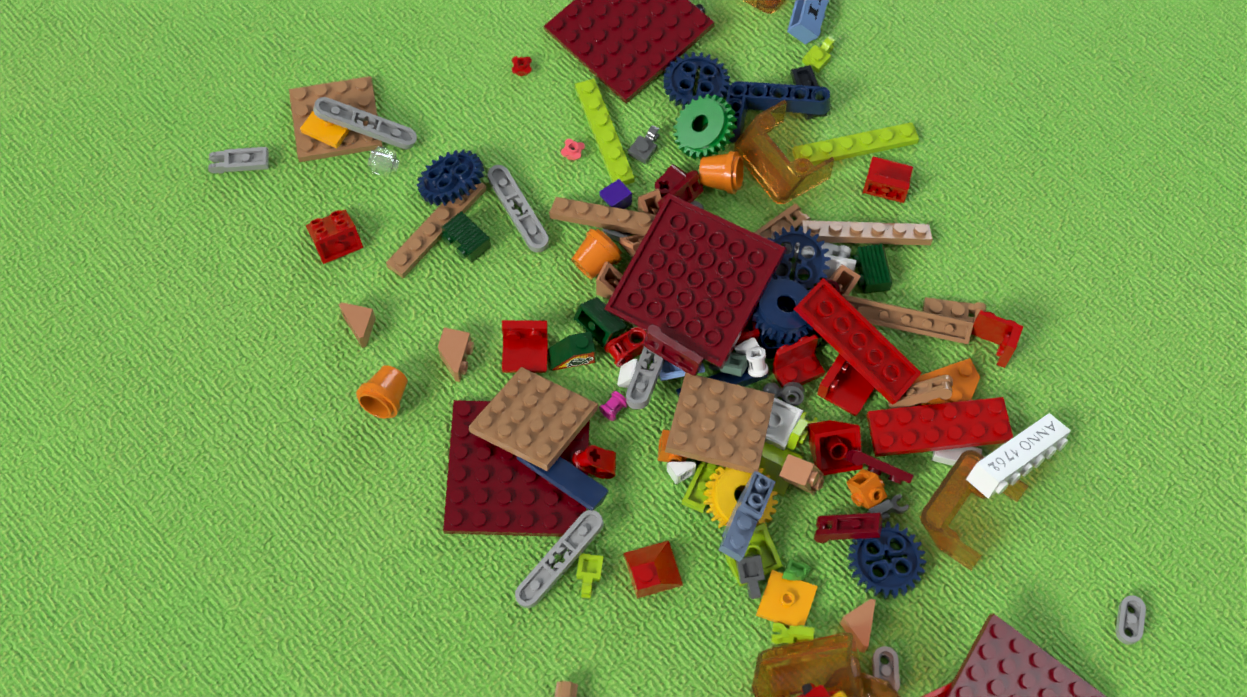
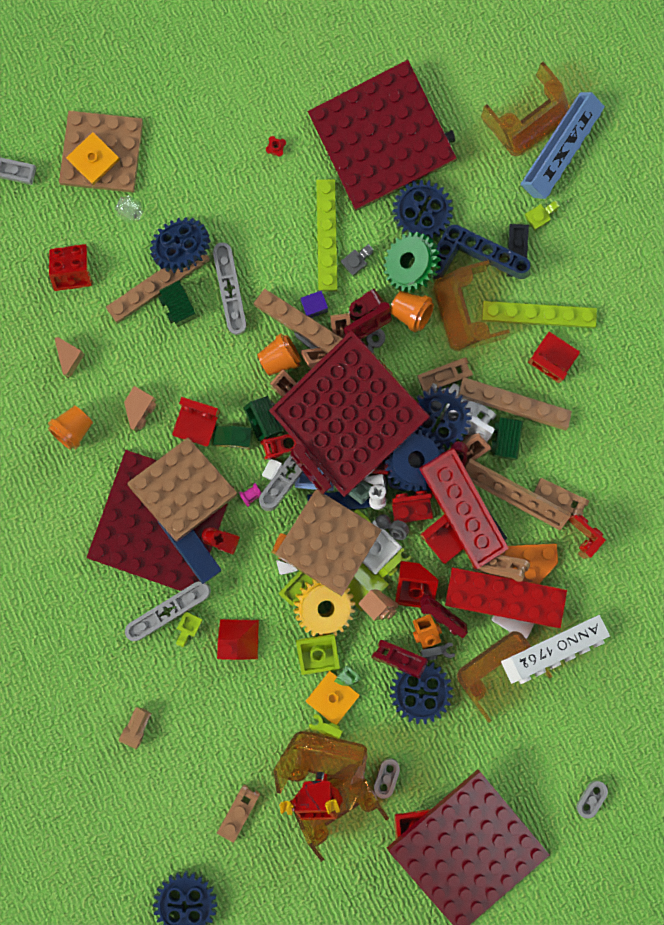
camera: 20 degrees right, 20 degrees up
light grey piece [313,97,417,149] -> none
coral plate [561,139,585,160] -> none
sand blue slope [718,471,775,562] -> none
dark grey plate [736,555,765,599] -> none
nougat slope [840,599,876,653] -> none

